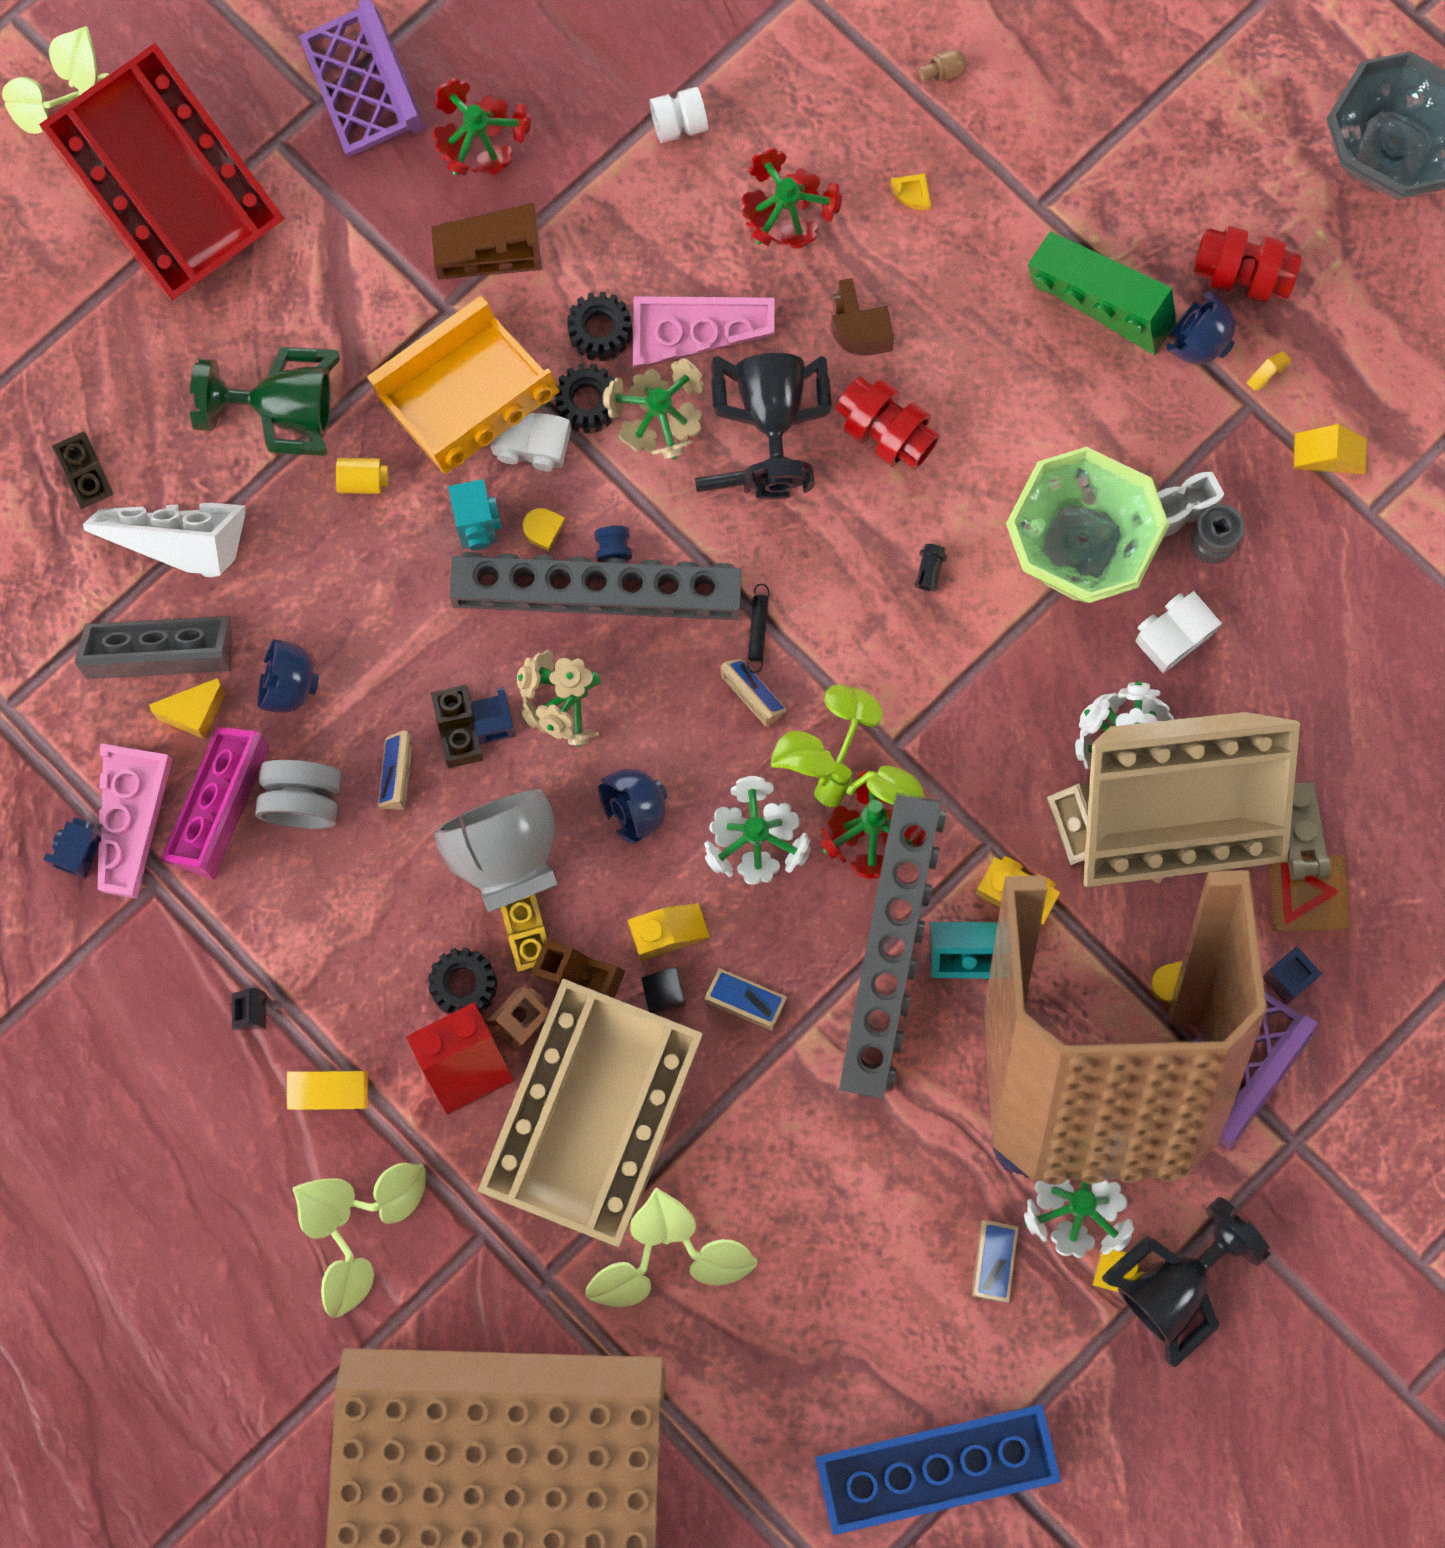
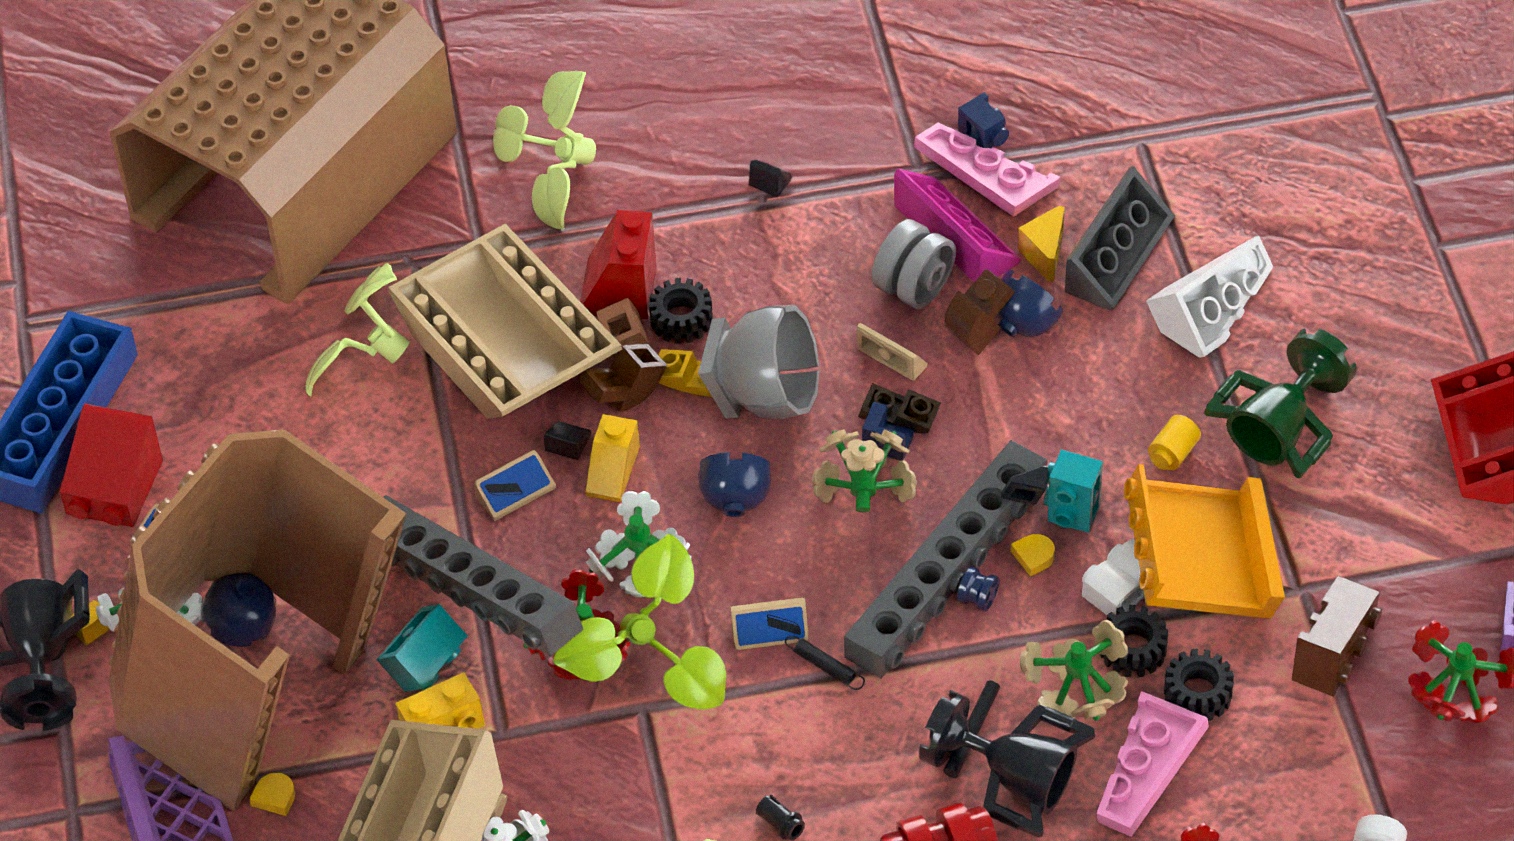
camera: 125 degrees right, 25 degrees down
dark brown slope [52,431,114,510] -> none
yellow slope [287,1071,368,1109] -> none
none -> red slope [60,403,163,527]
none -> reddish brown brick [945,268,1015,355]
none -> black slope [1001,466,1048,505]

